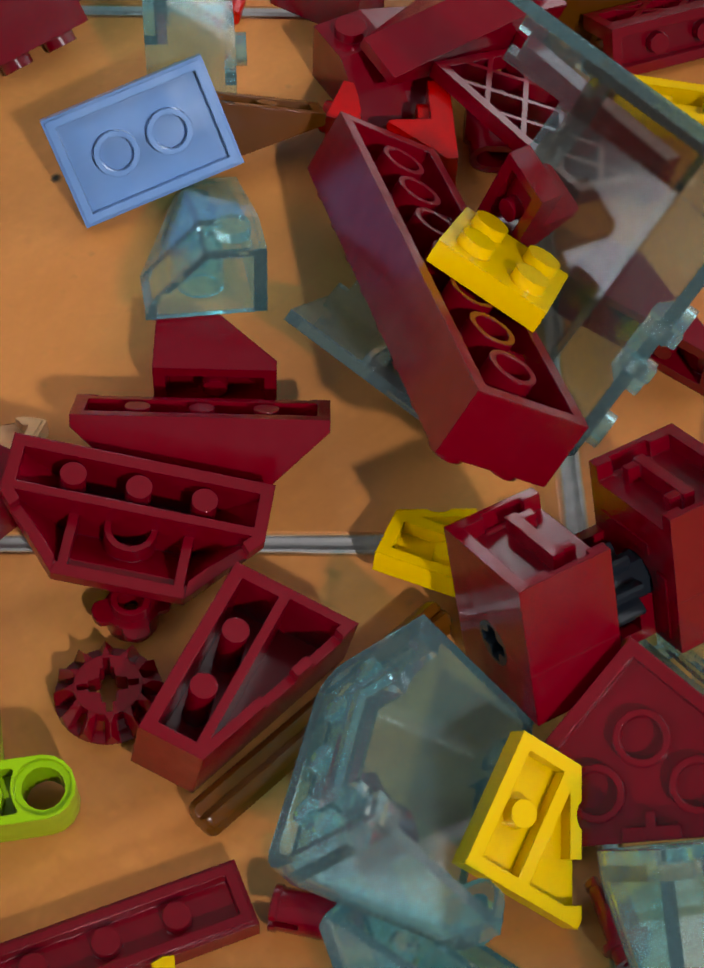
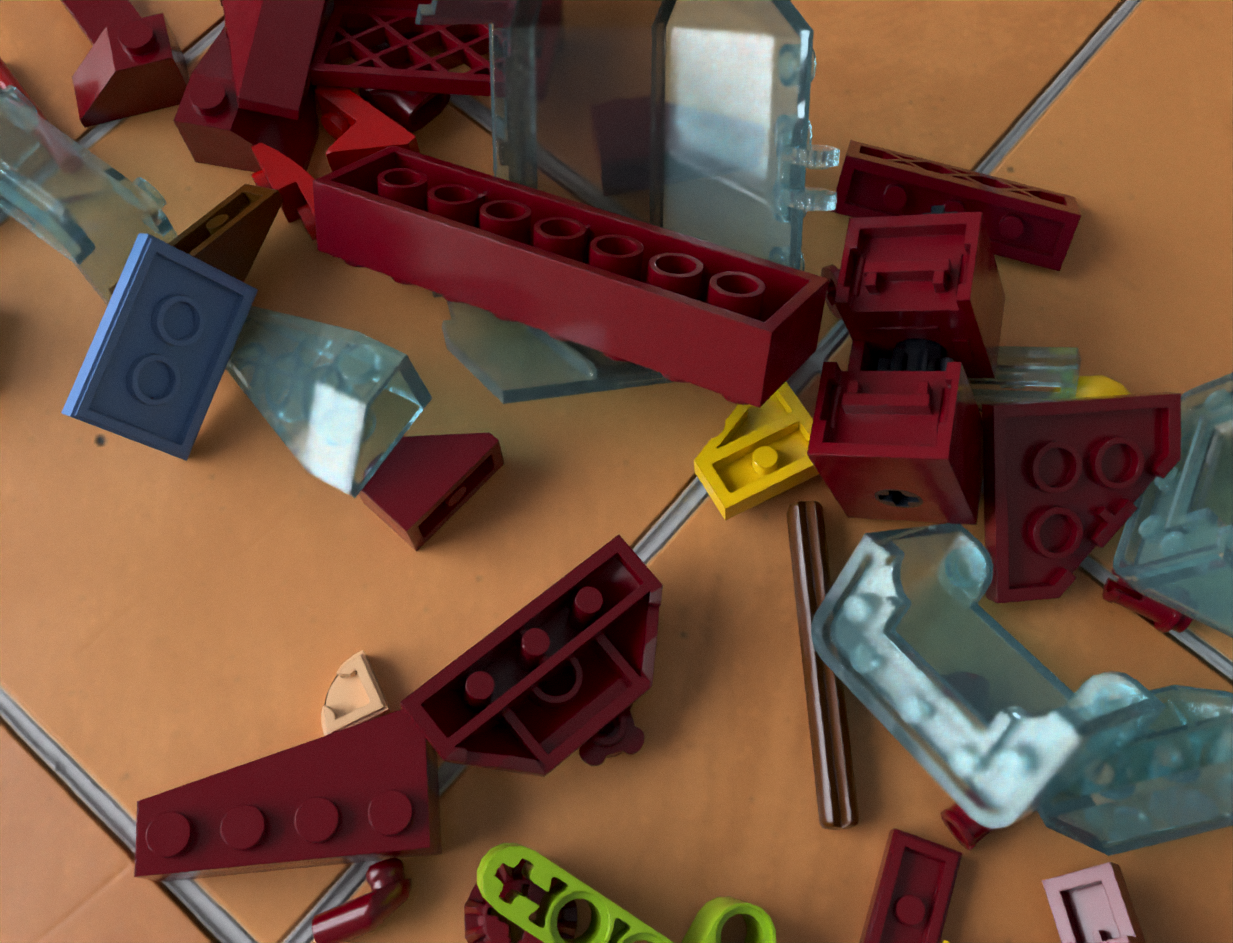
camera: 45 degrees left, 15 degrees up
dark red gear [53,641,164,745] -> none
dark red wedge [69,394,331,485] -> none
dark red wedge [131,561,359,793] -> none
yellow plate [426,207,569,332] -> none
yellow wing [451,730,582,930] -> none
dark red slope [476,144,579,247] -> none

